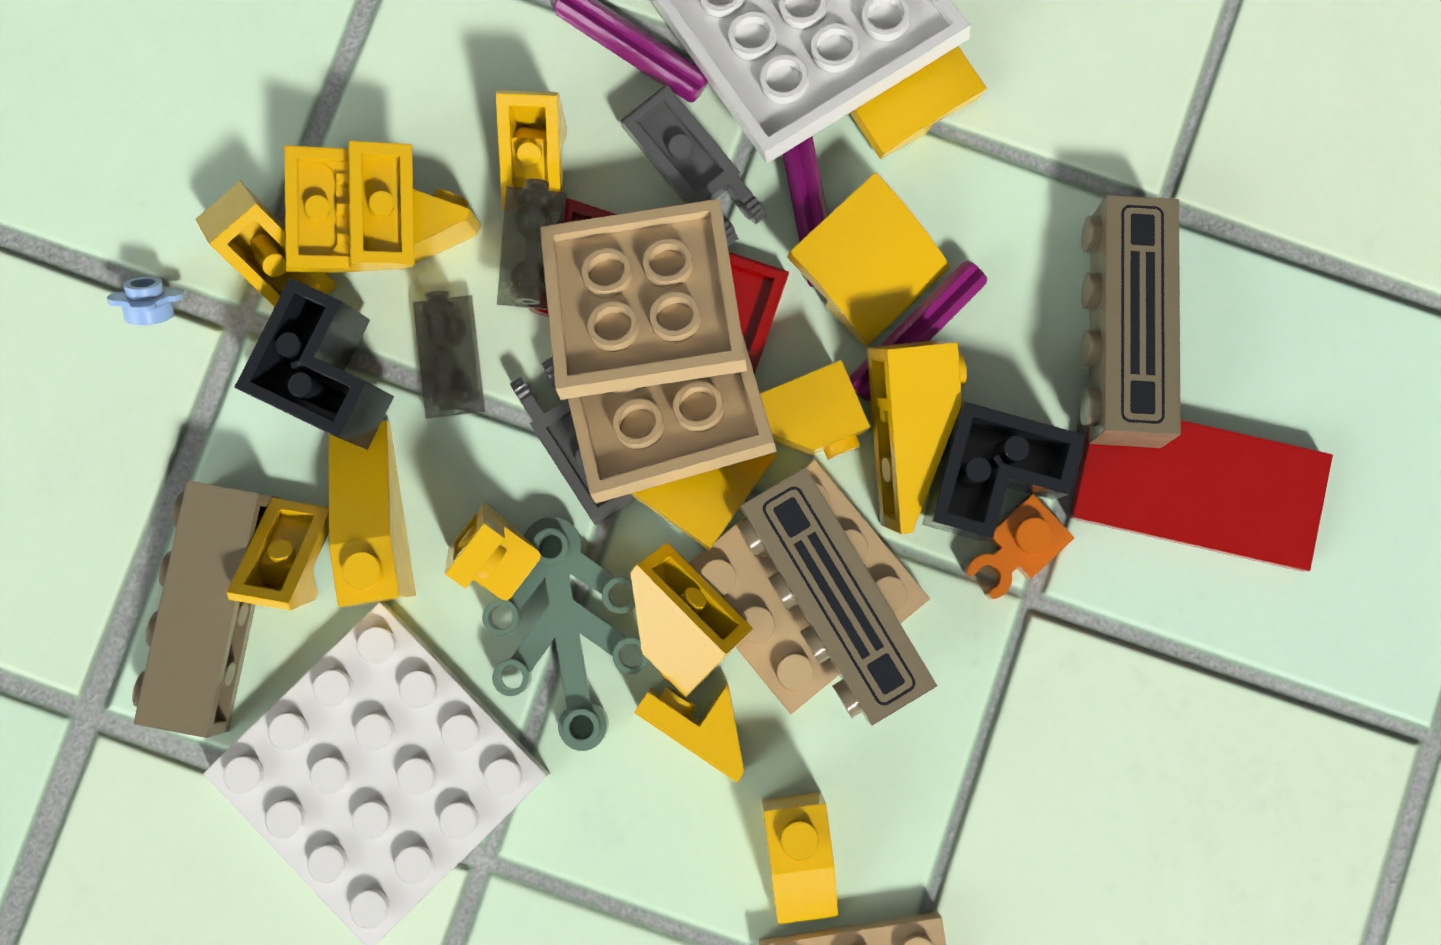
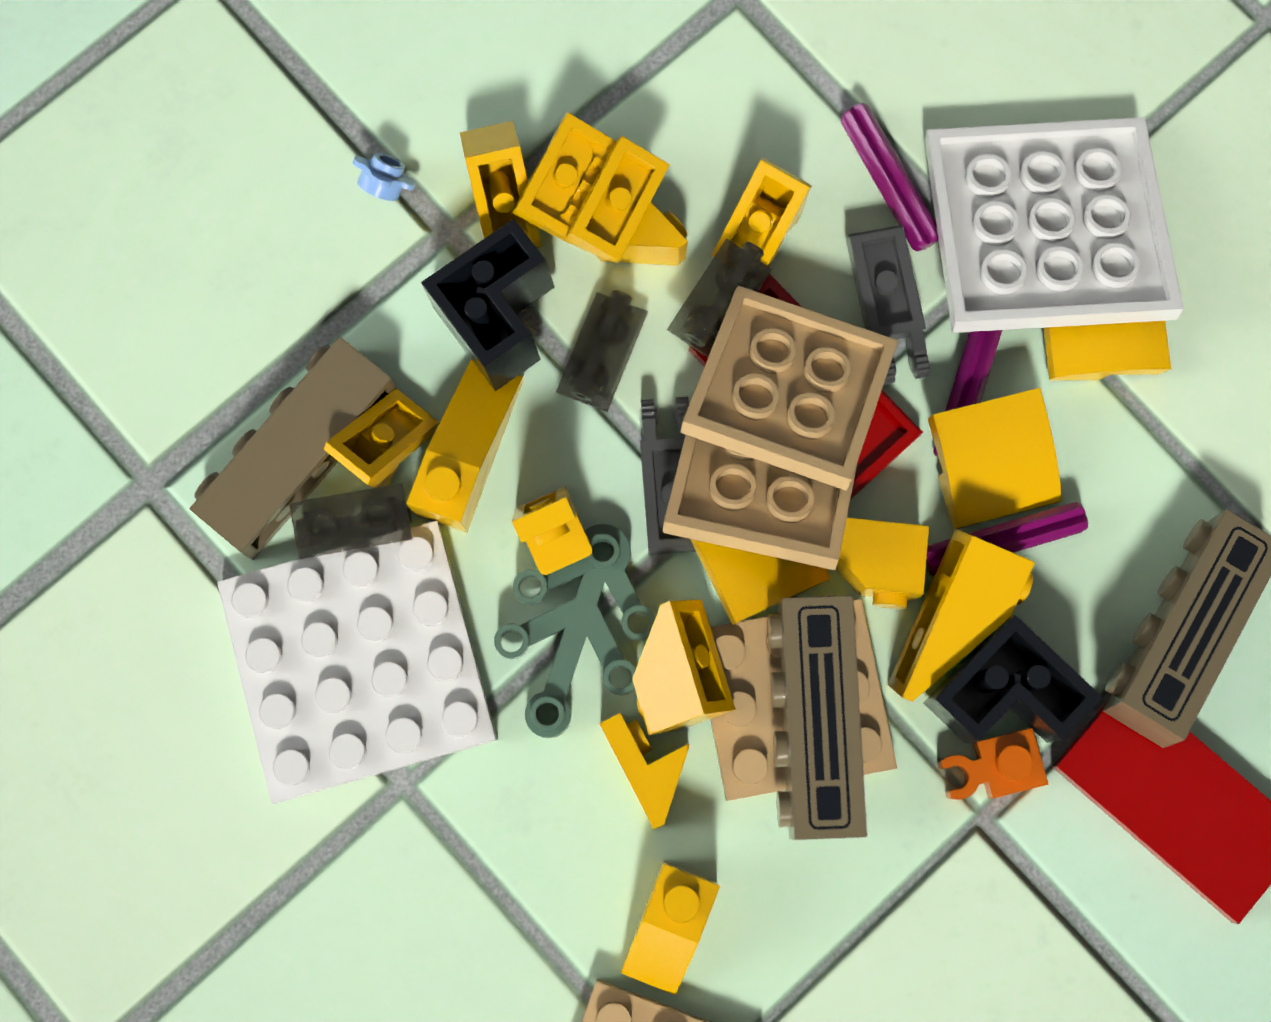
camera: 25 degrees right, 5 degrees down
none -> clear smoke hinge [289,483,413,559]

